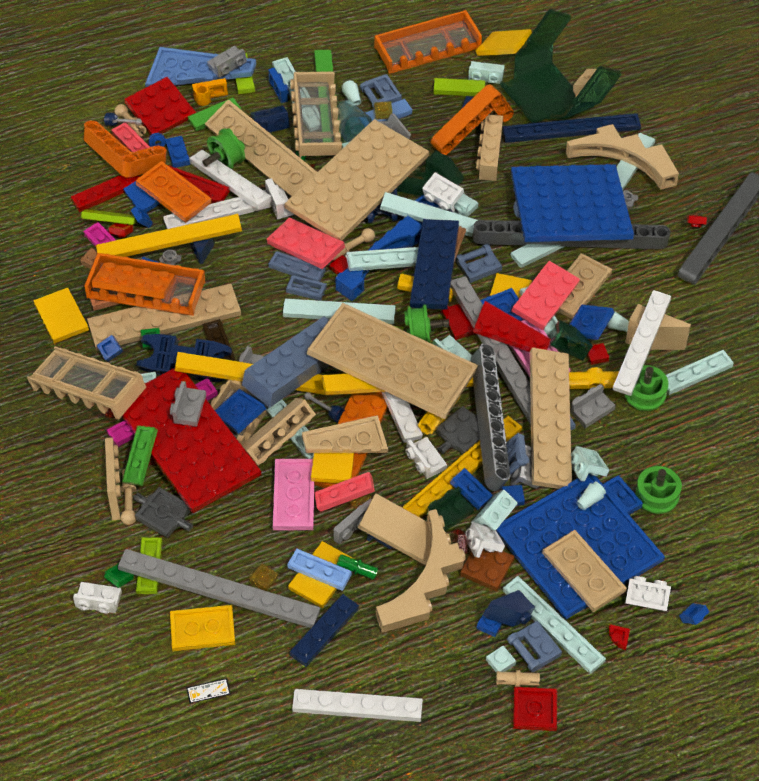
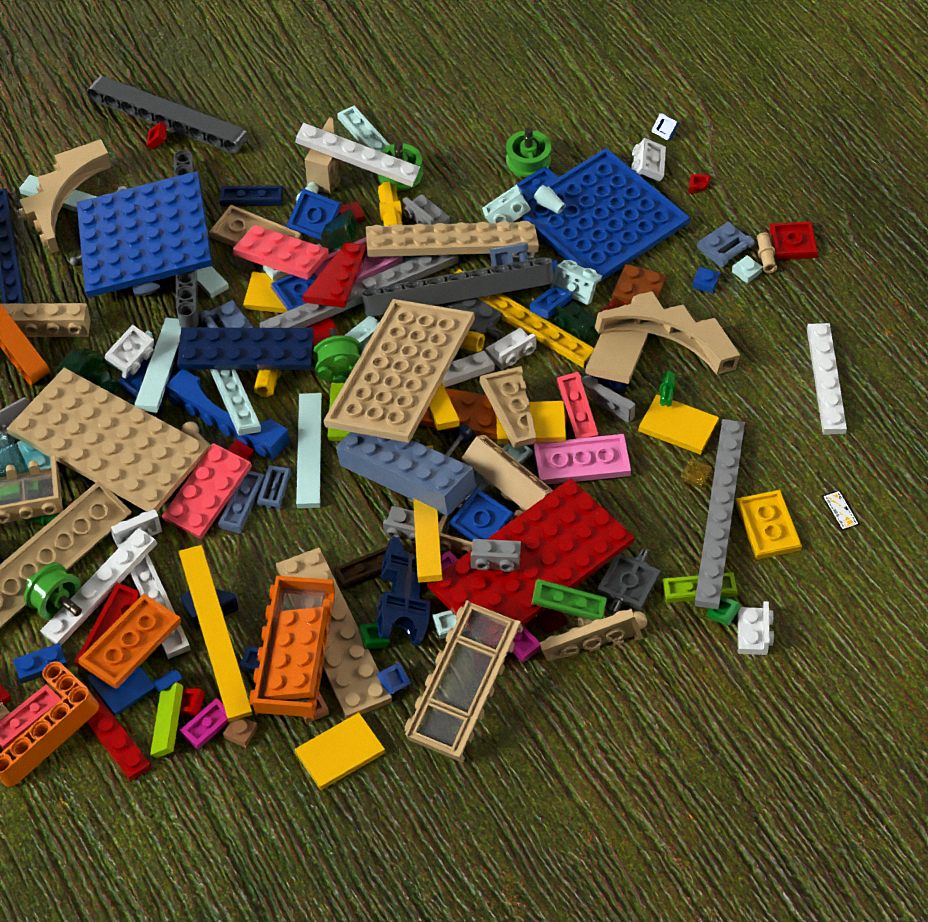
camera: 95 degrees left, 0 degrees up
blue plate [148,133,166,147] -> none
light grey plate [159,250,181,265] -> none
light blue tile [287,549,352,591] -> none
dark blue plate [290,594,359,667] -> none
white bracket [465,522,505,558] -> none
dark blue slope [484,590,535,627] -> none
light aqua tile [503,576,606,674] -> none
tan tile [542,530,626,612] -> none
none -> dark blue tile [220,186,283,207]

